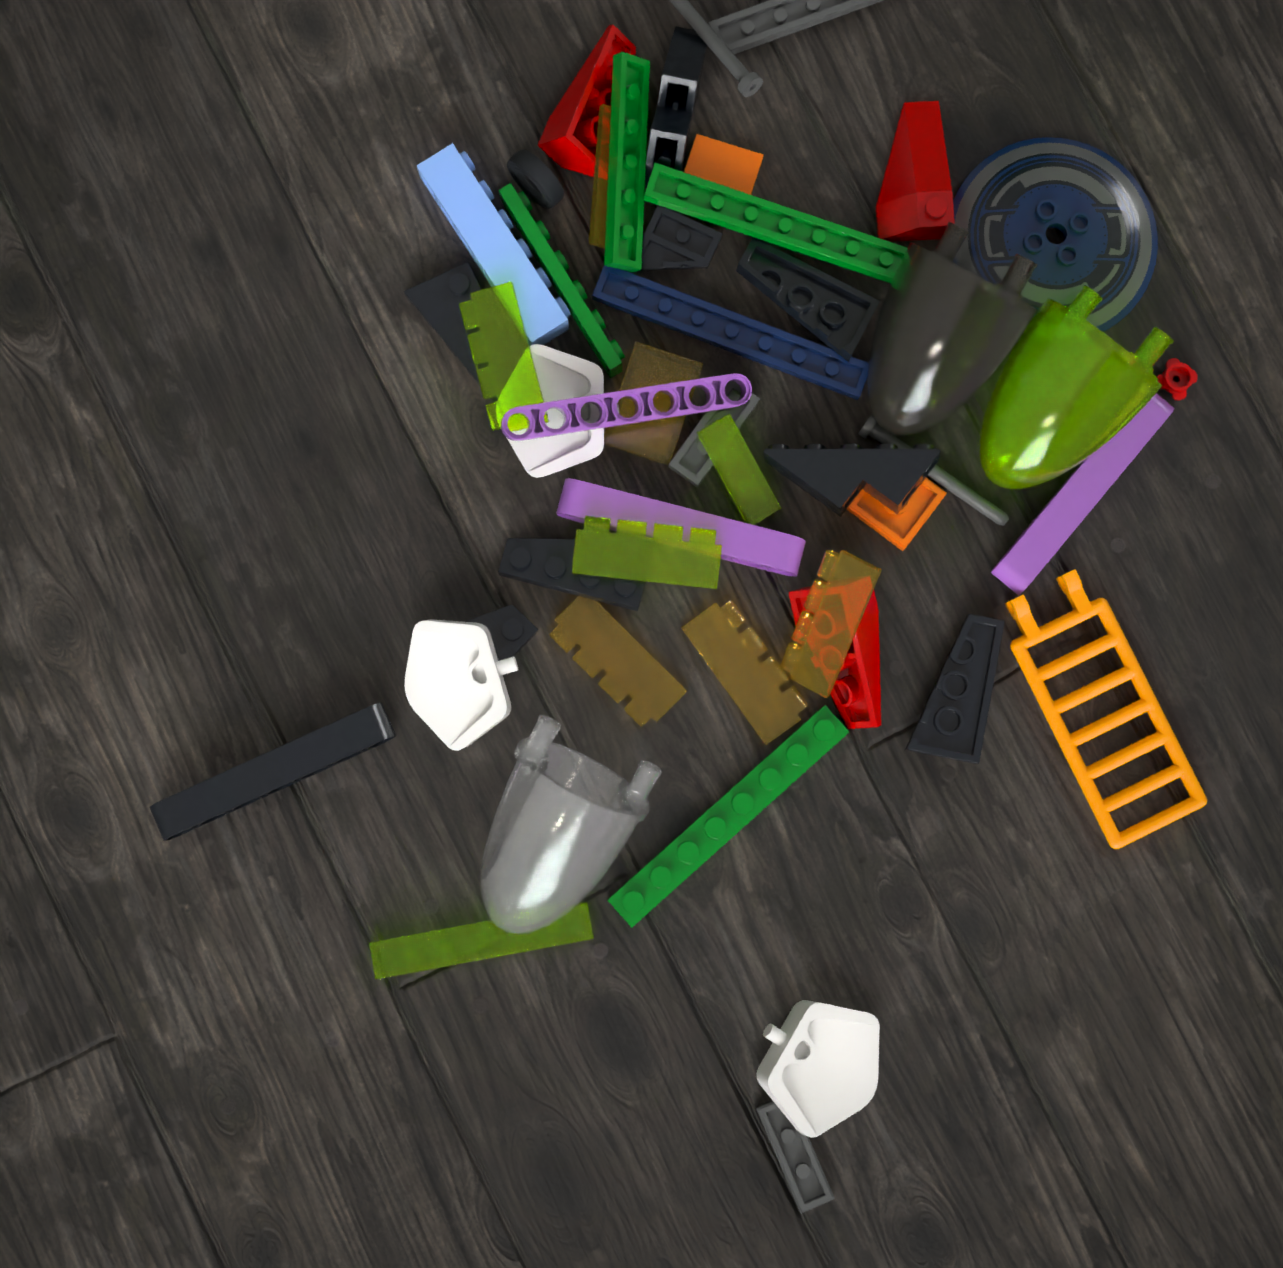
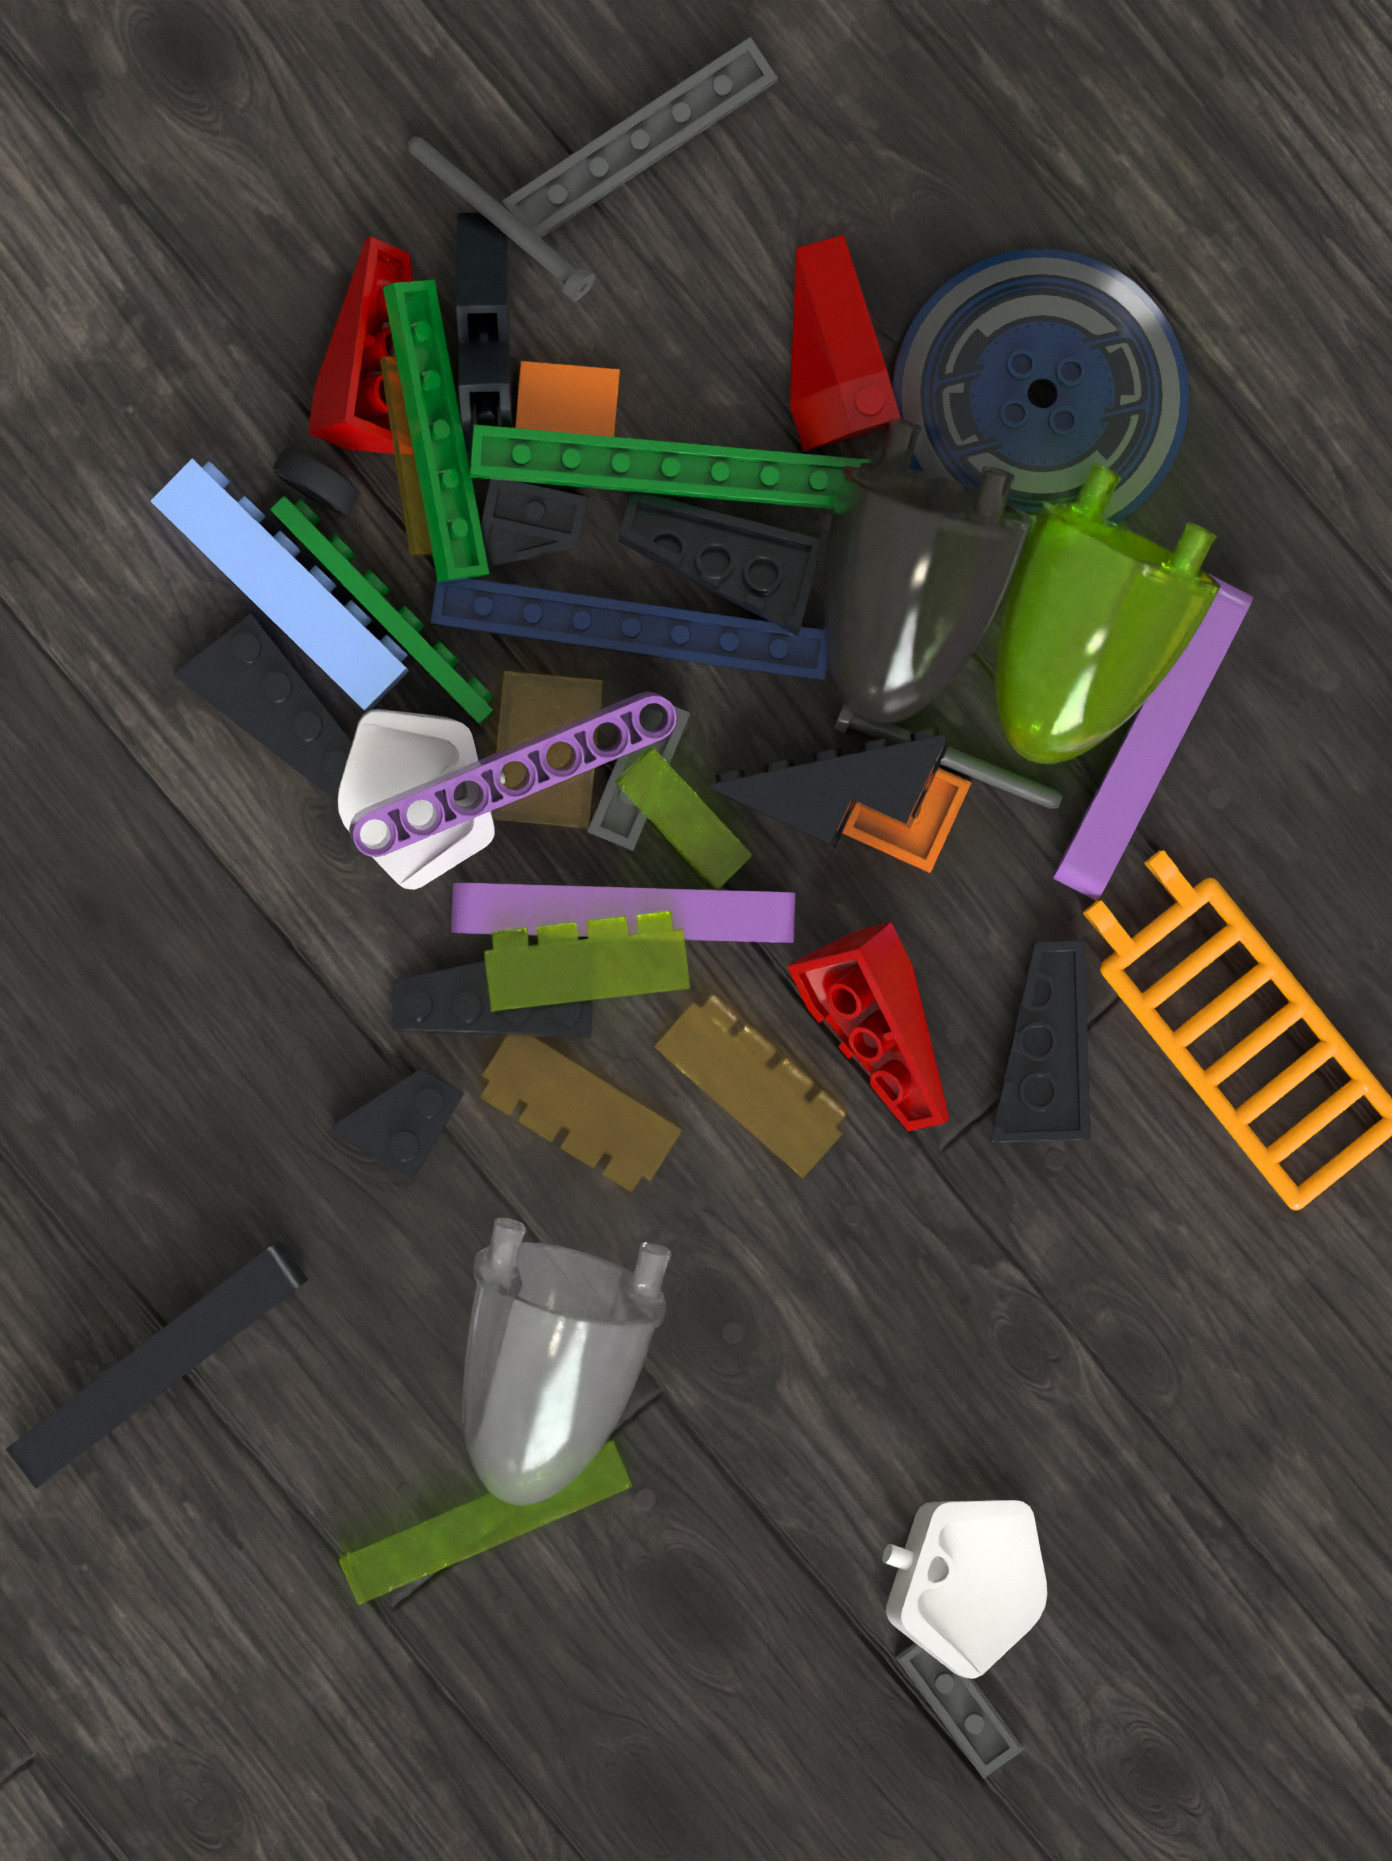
camera: 10 degrees left, 5 degrees up
white animal [404,619,518,751] -> none
clear neon green windscreen [459,281,549,433] -> none
green plate [608,705,849,928] -> none
clear yellow windscreen [780,550,882,698] -> none
red plate [1155,358,1198,401] -> none

